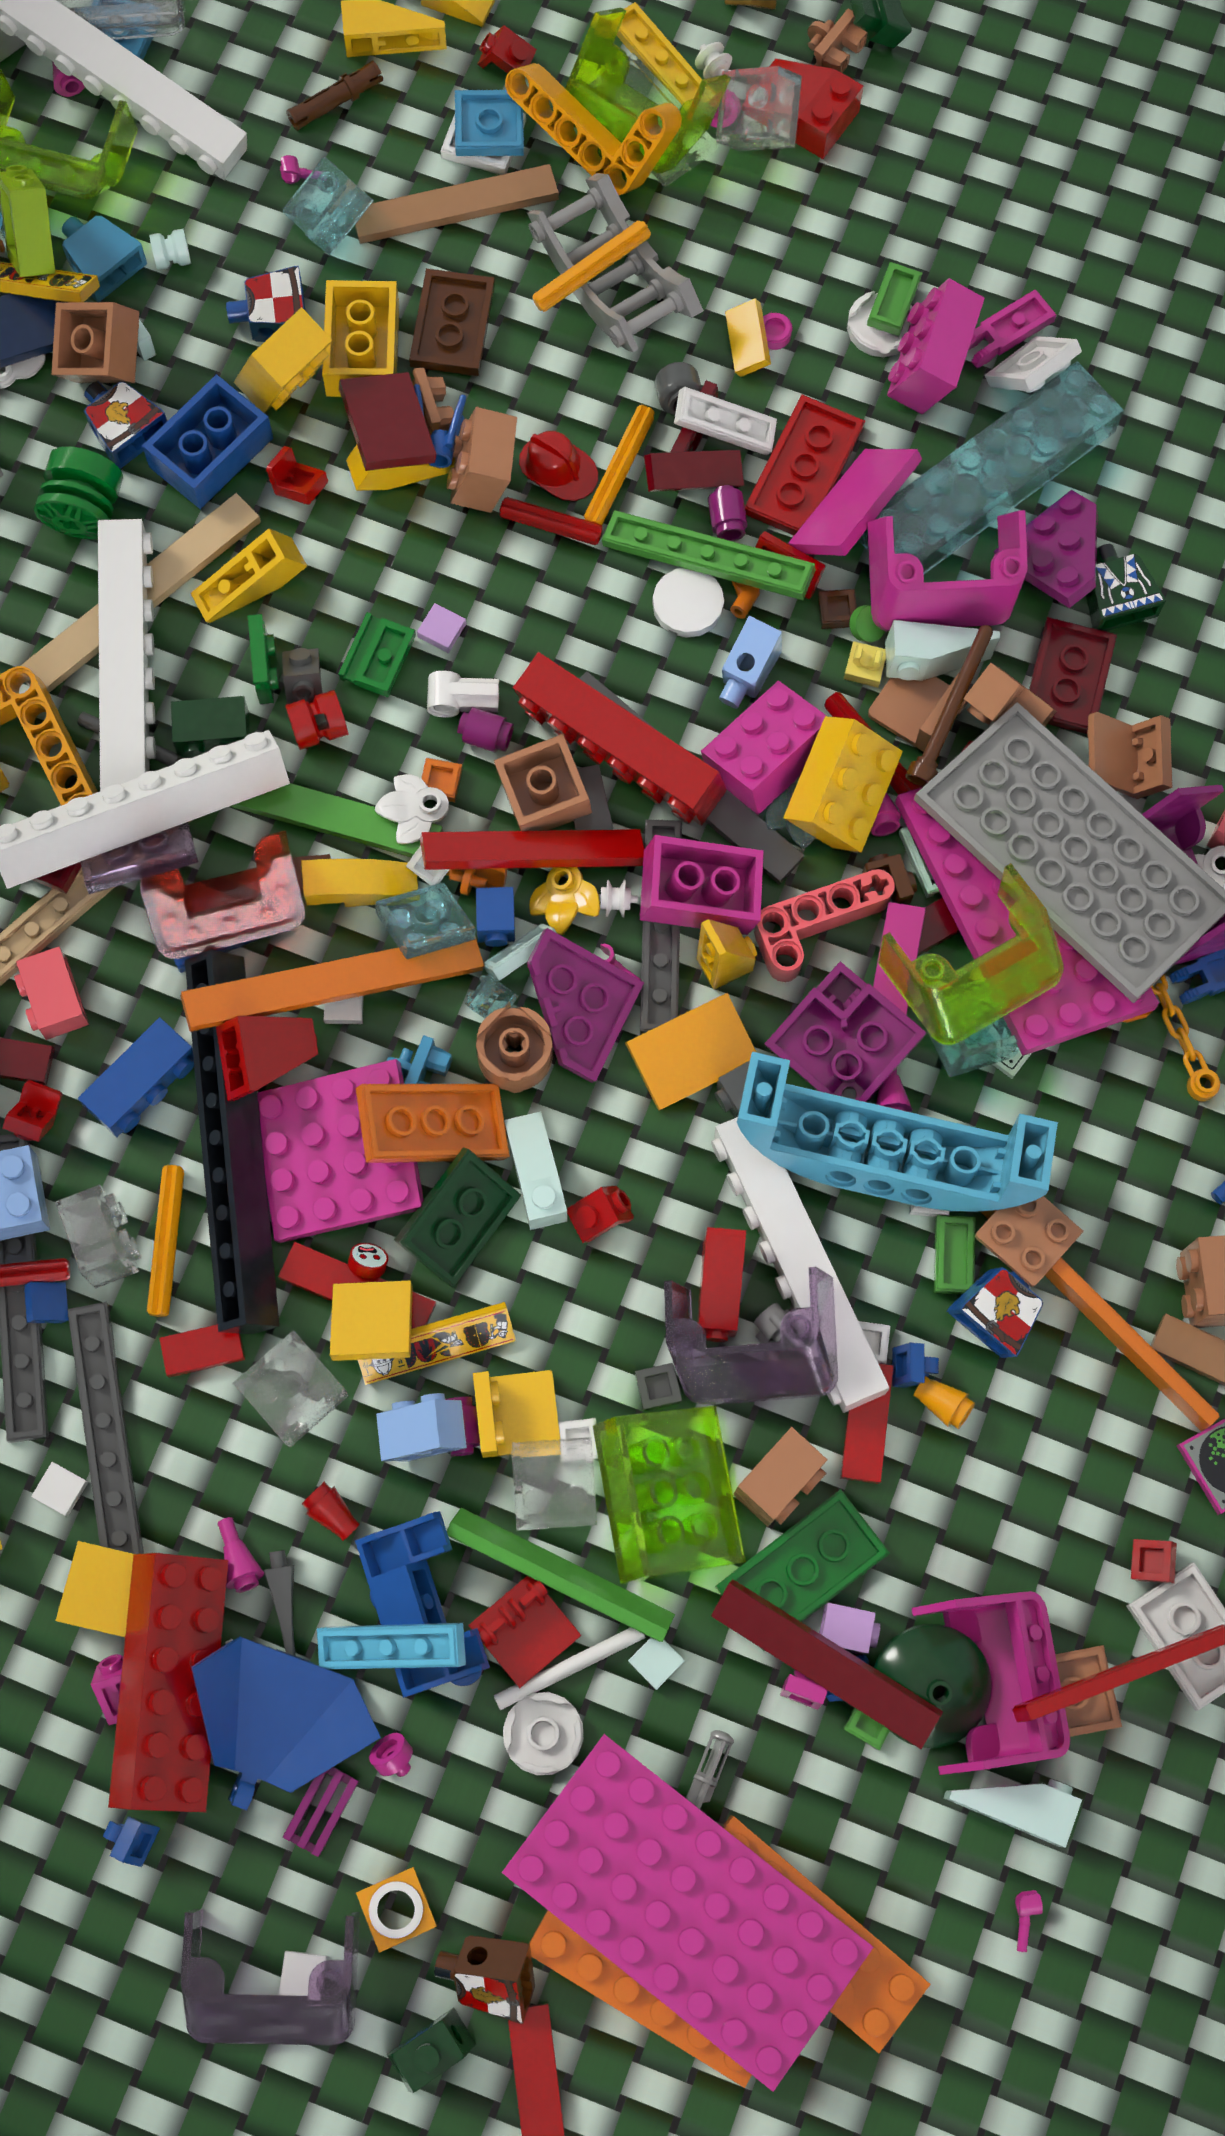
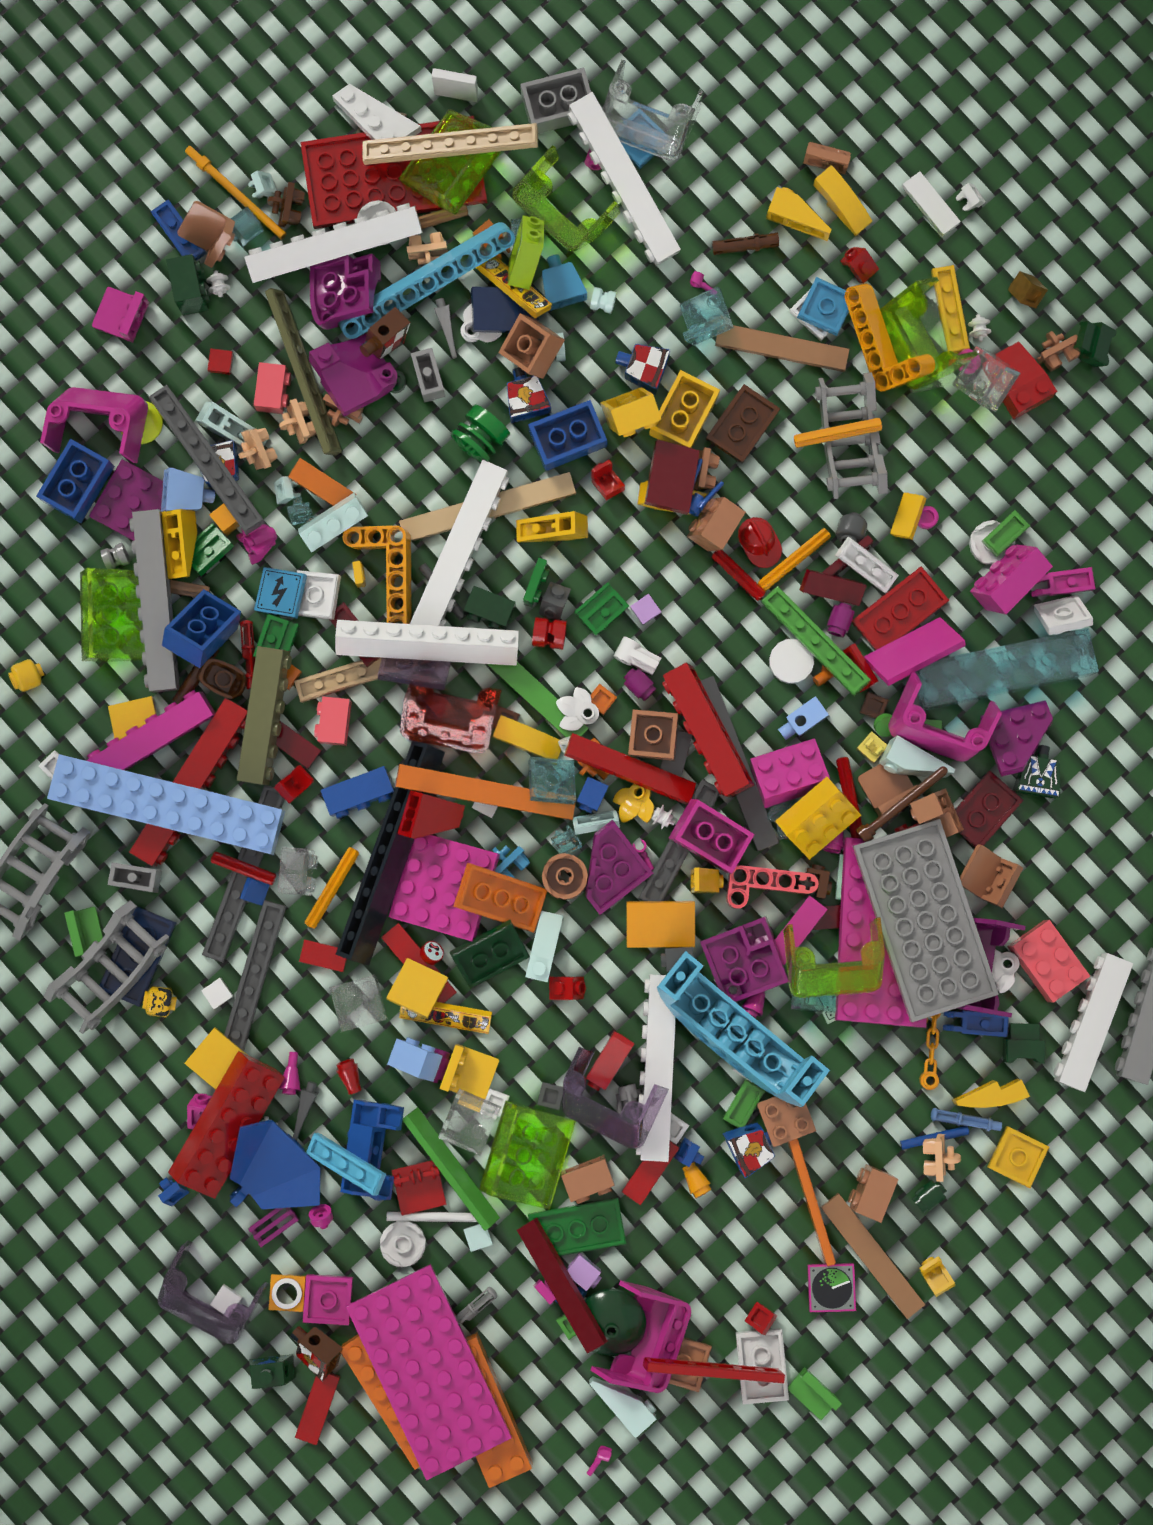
camera: 30 degrees right, 10 degrees up
none -> dark pink plate [303,1274,353,1326]

